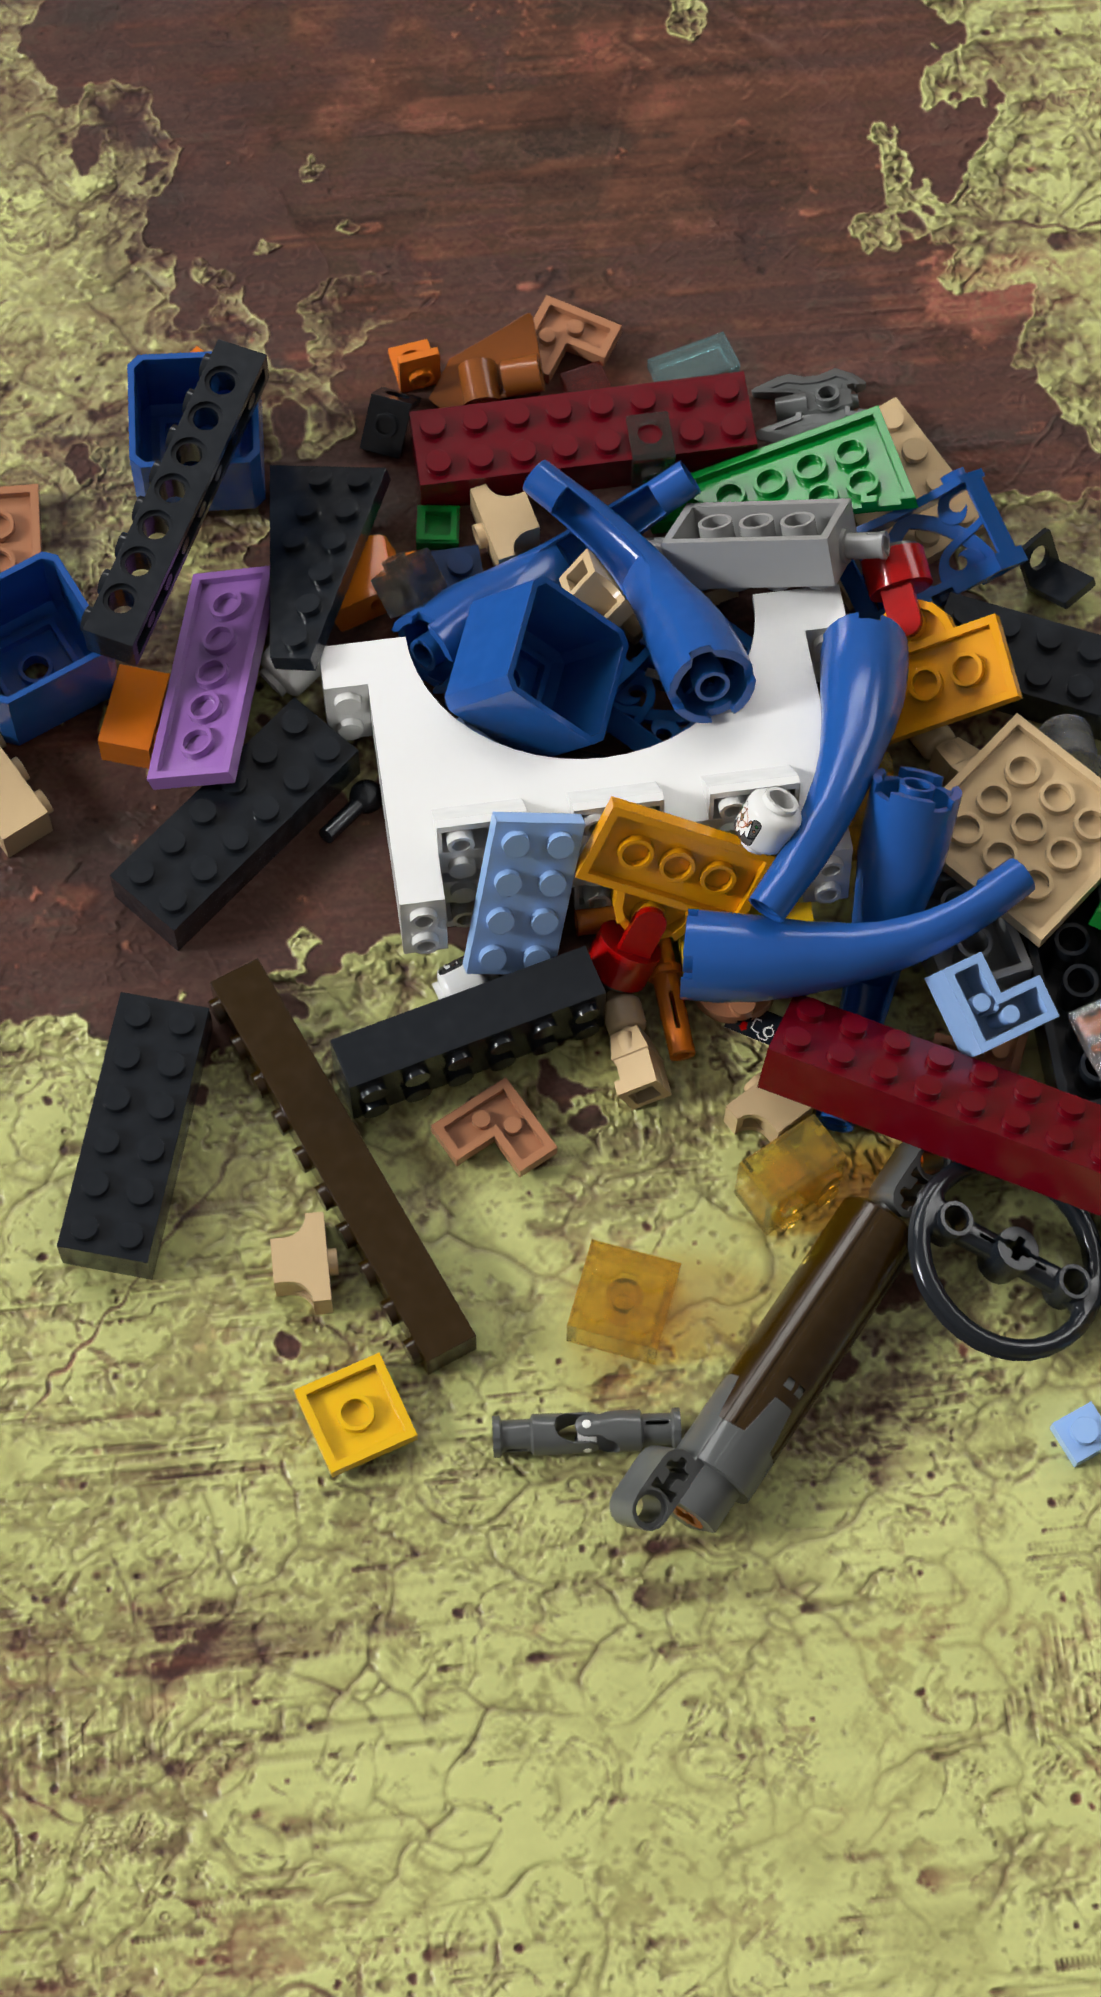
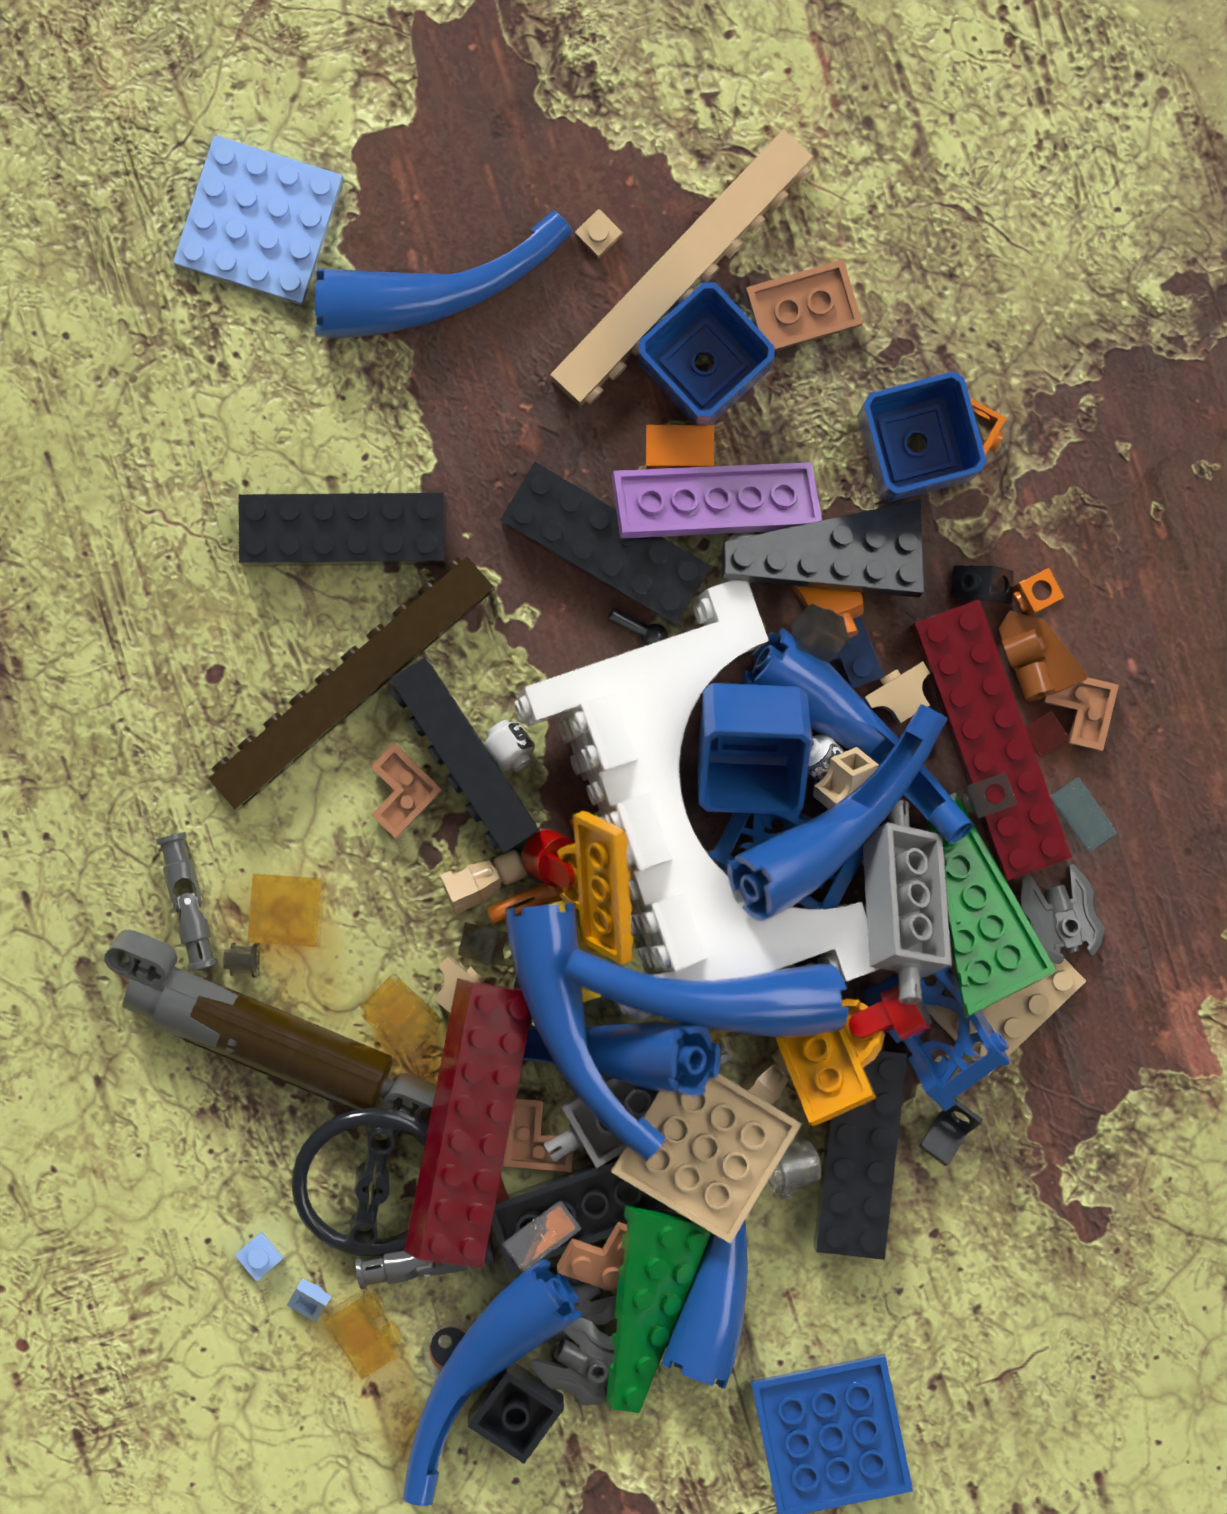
camera: 80 degrees right, 20 degrees up
black brick [80,339,269,667] -> none
tan brick [270,1212,339,1315] -> none
yellow plate [294,1352,418,1478] -> none
green tile [416,505,460,550] -> none
light blue plate [463,812,585,974] -> none
white head [734,787,802,855] -> none
light blue brick [924,951,1059,1057] -> none
none -> clear smoke brick [223,943,261,978]
none -> clear smoke bracket [458,922,514,967]

